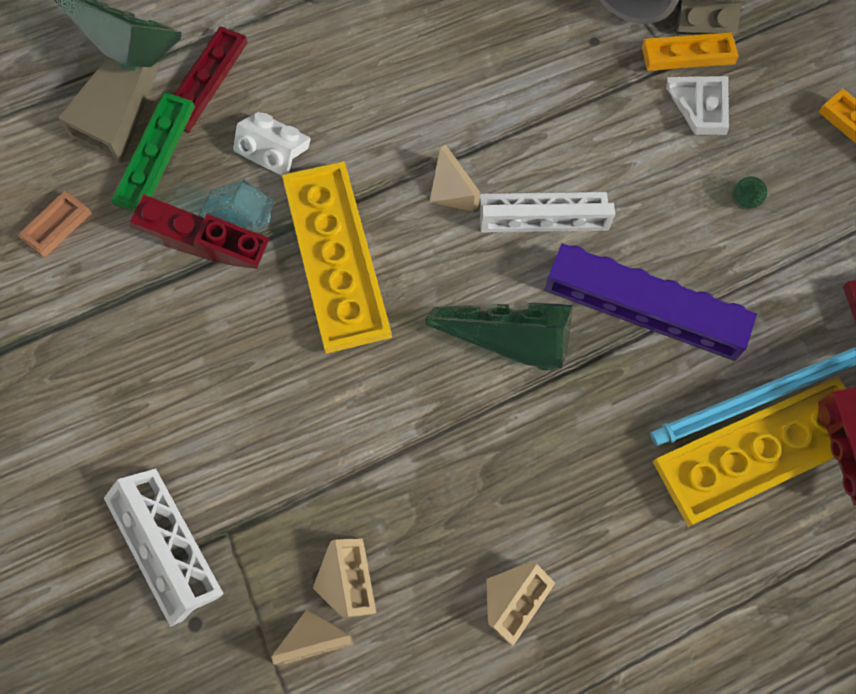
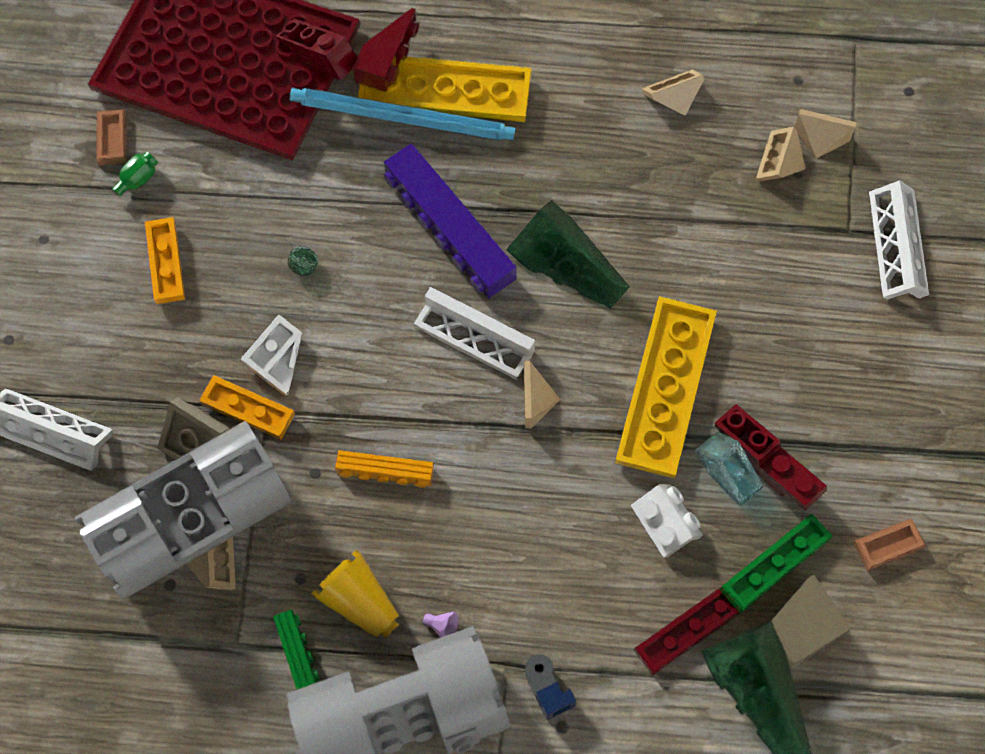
camera: 145 degrees left, 0 degrees up
none -> light orange piece [335,450,434,488]

